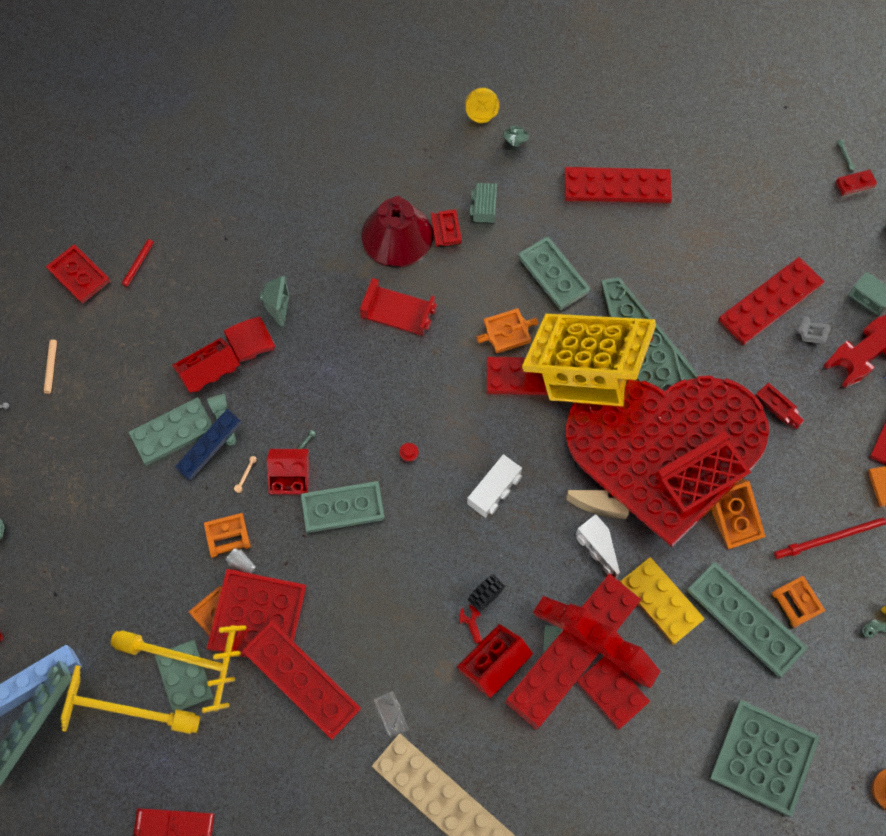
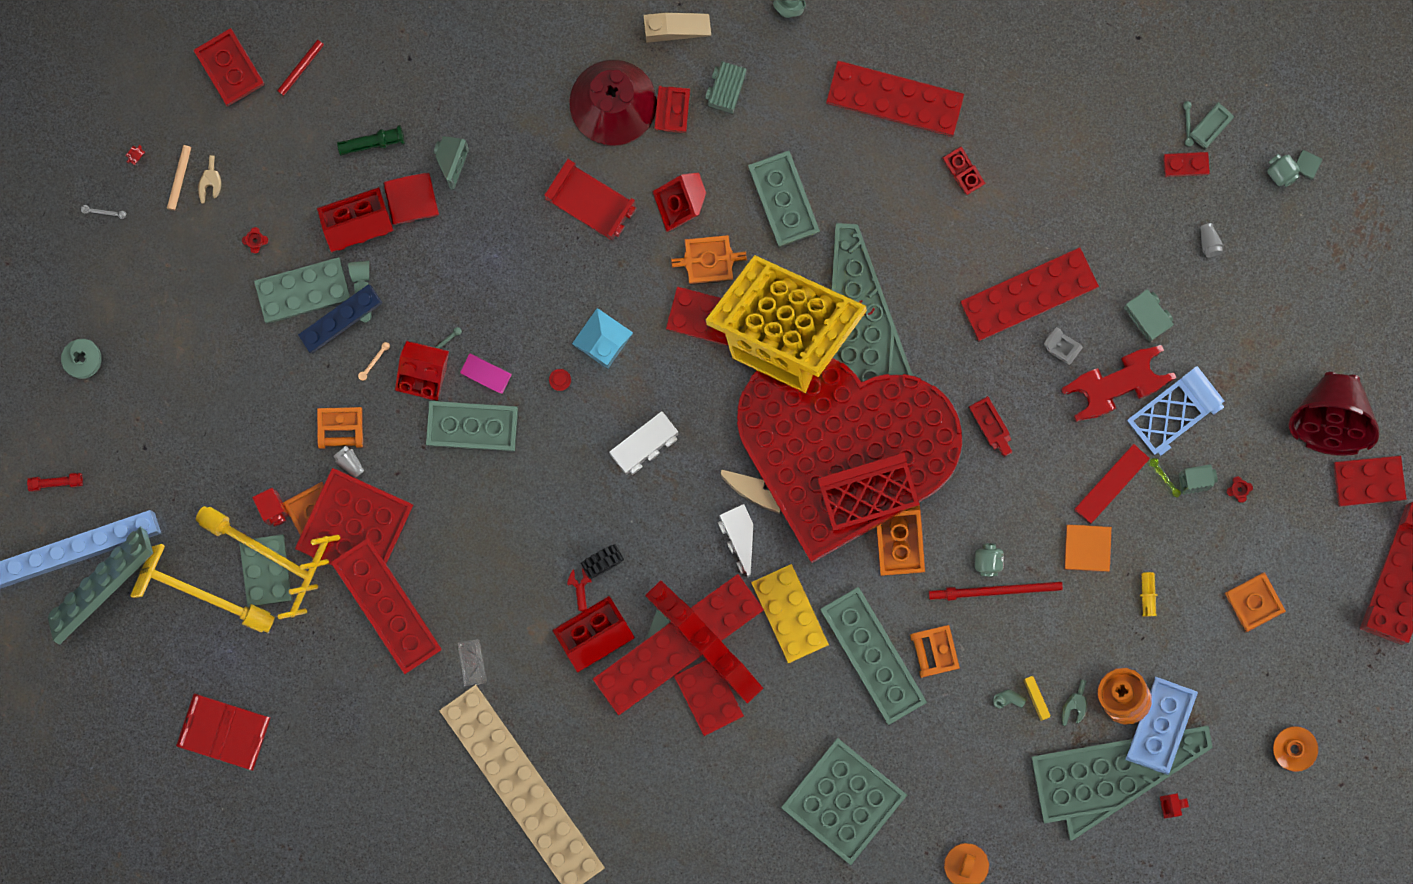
camera: 15 degrees right, 15 degrees up
none -> red plate [125,145,145,166]
none -> tan hand [198,155,221,204]
none -> red plate [242,227,268,254]
none -> red brick [252,488,289,527]
none -> dark green pin [337,125,405,156]
none -> dark pink slope [460,353,512,394]
none -> medium azure slope [572,308,633,369]
none -> tan slope [644,13,711,43]
none -> red slope [652,172,706,232]
none -> red slope [942,146,986,195]
none -> sand green head [975,543,1004,577]
none -> sand green tile [1189,102,1234,150]

